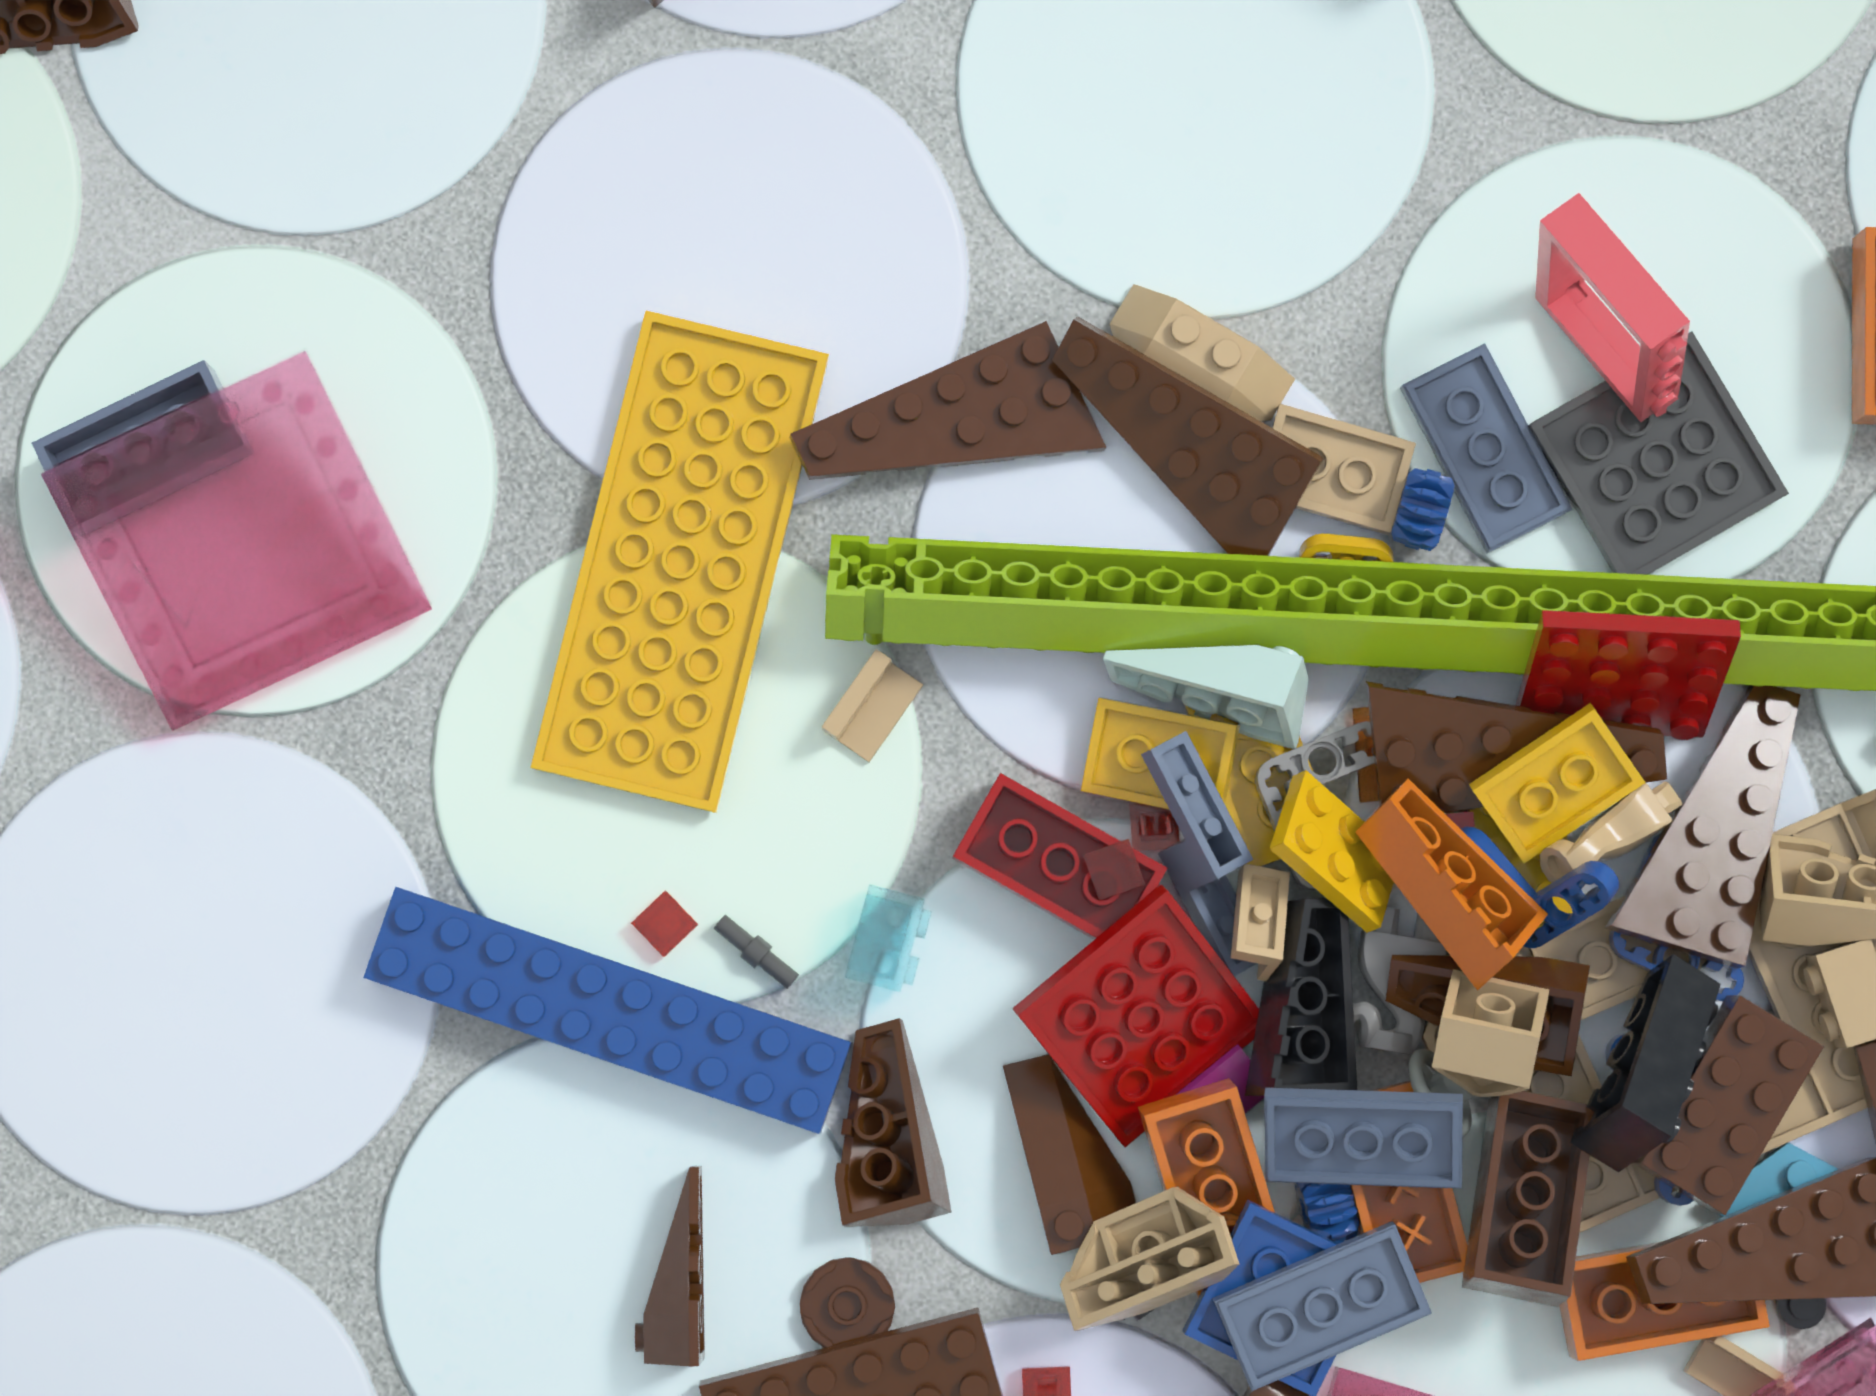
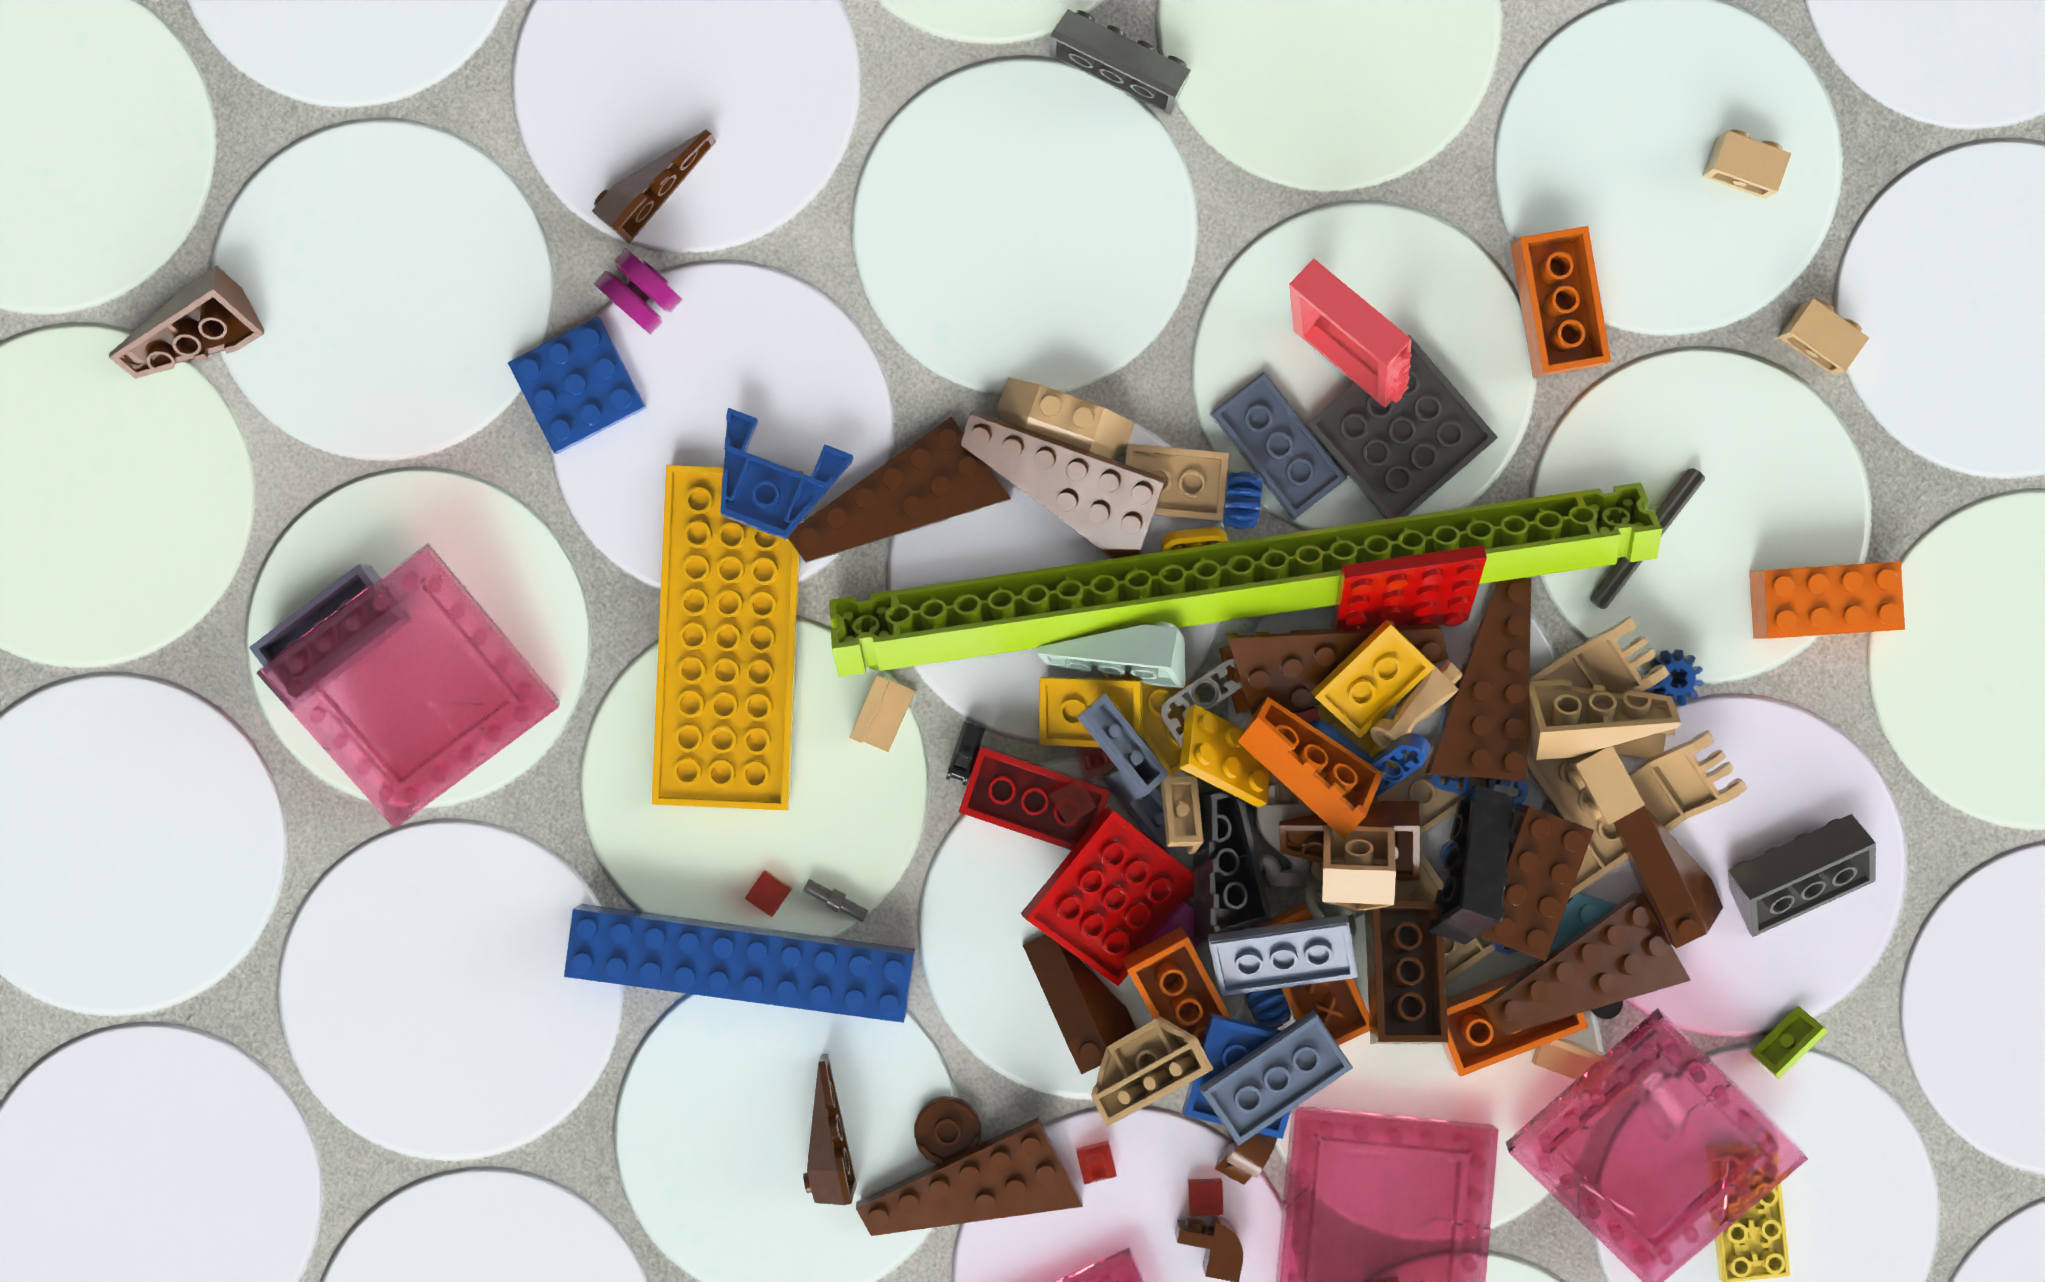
camera: 15 degrees left, 5 degrees up
reddish brown wedge [835,1018,952,1227] -> none
clear light blue brick [845,884,932,993] -> none
none -> blue plate [508,316,646,454]
none -> magenta wheel [593,248,683,335]
none -> blue wing [720,408,854,540]
none -> black bar [946,721,986,786]

